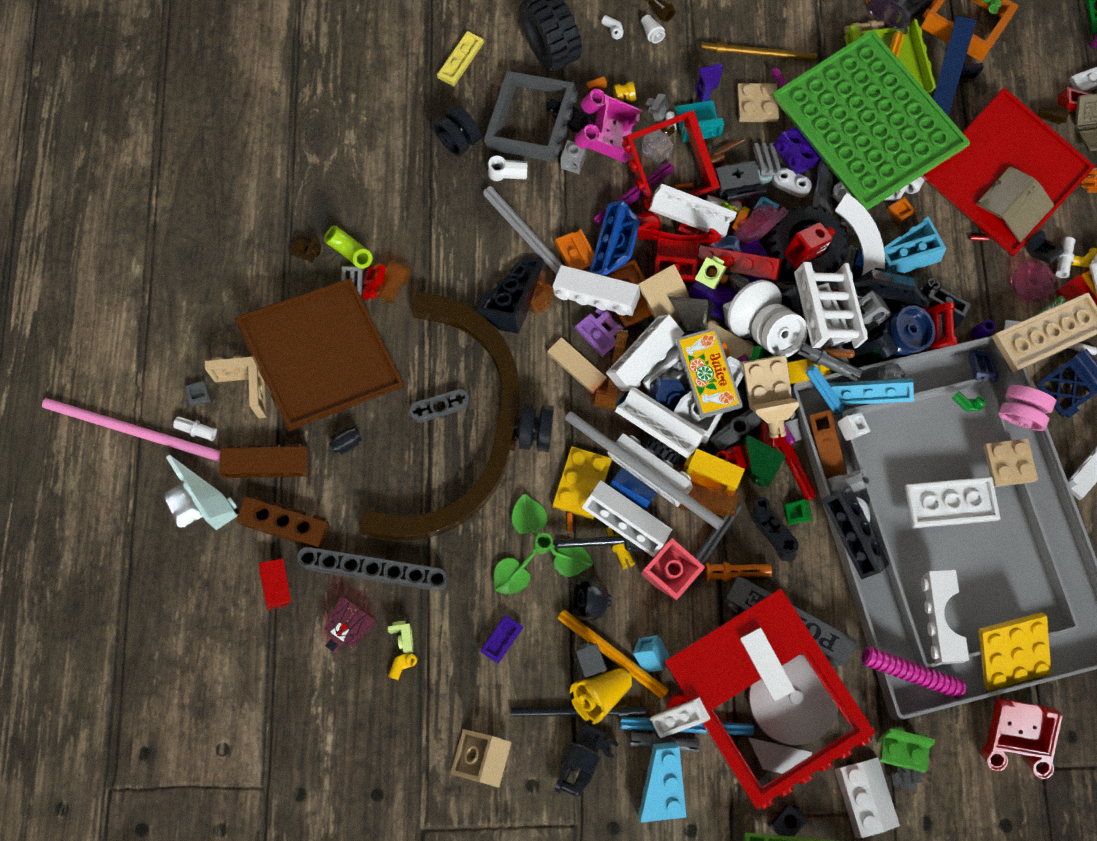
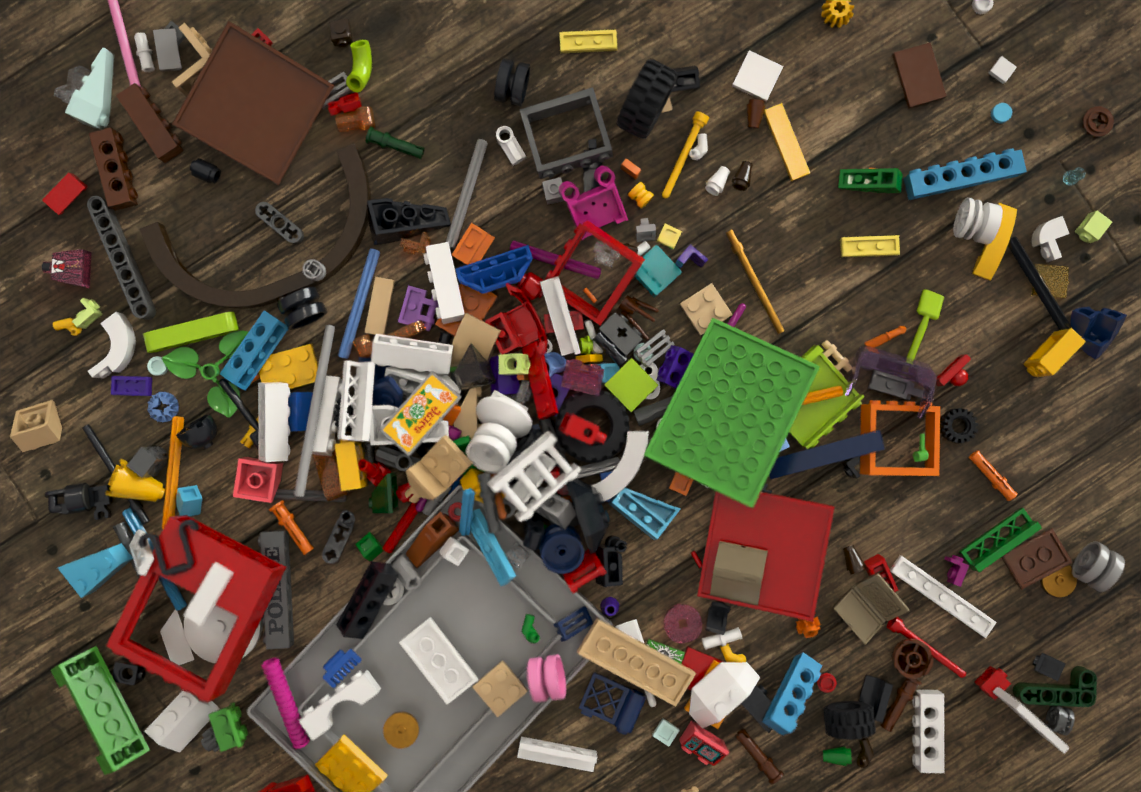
camera: 60 degrees right, 15 degrees up
none -> white arch [88,312,136,379]
none -> black piece [139,520,199,576]
none -> lime beam [143,312,239,353]
none -> light aqua tile [147,357,168,376]
none -> medium blue gear [147,392,179,422]
none -> light grey hinge [153,28,182,72]
none -> dark azure brick [220,311,288,391]
none -> light grey wheel [303,259,326,281]
none -> blue piece [323,649,362,688]
none -> medium blue axle [338,249,380,359]
none -> dark green pin [365,127,425,159]
none -> pearl gold piece [383,712,419,749]
none -> red plate [448,502,462,522]
none -> lime tile [604,358,659,412]
none -> light yellow tile [656,224,682,250]
none -> yellow piece [662,111,709,198]

